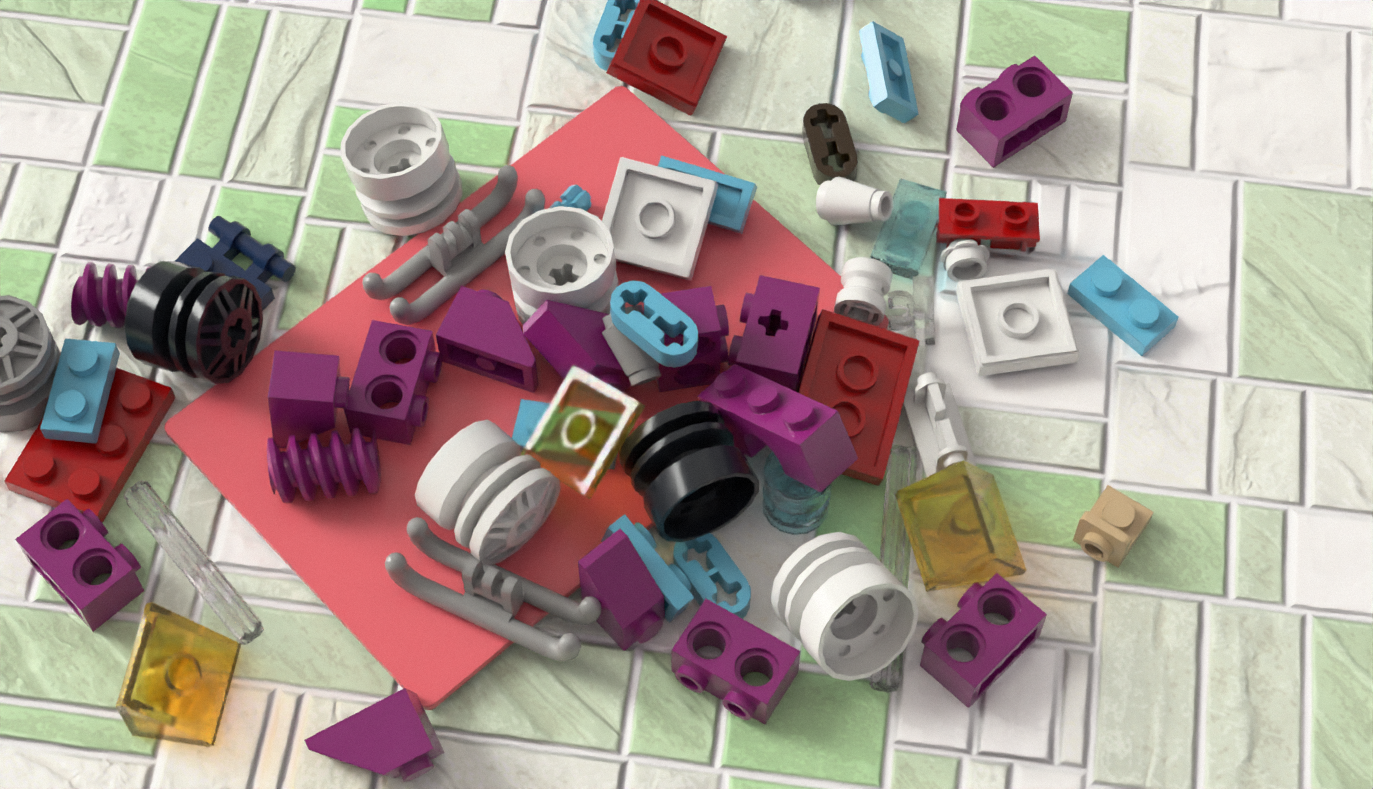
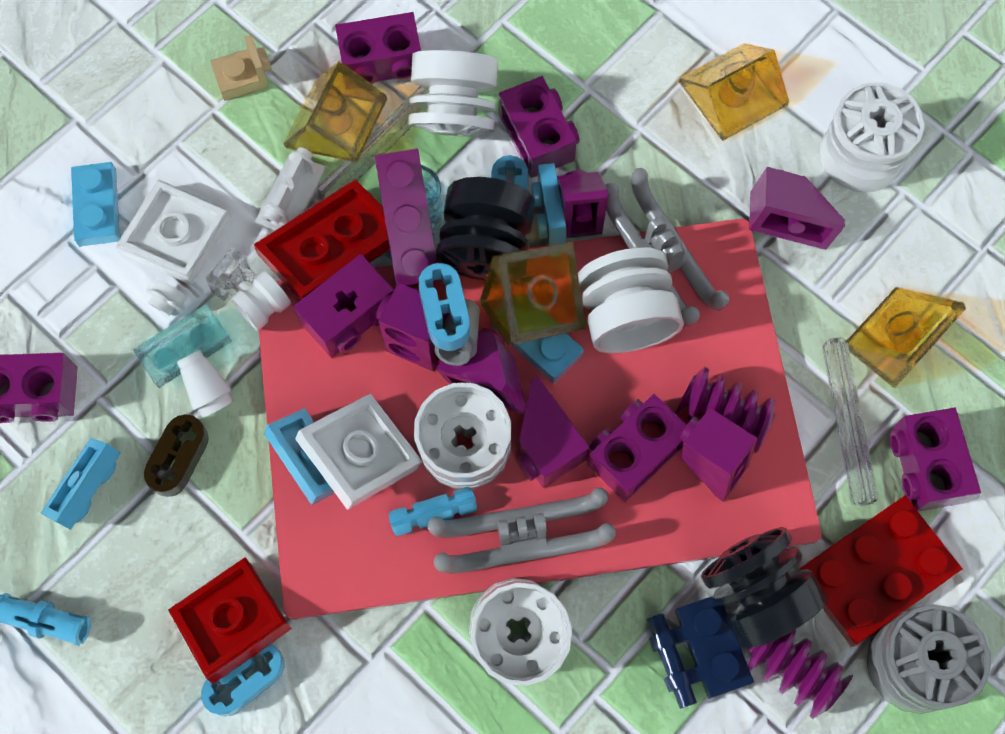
camera: 145 degrees left, 10 degrees up
medium azure plate [40,338,120,443] -> none
red hinge [936,198,1040,252] -> none

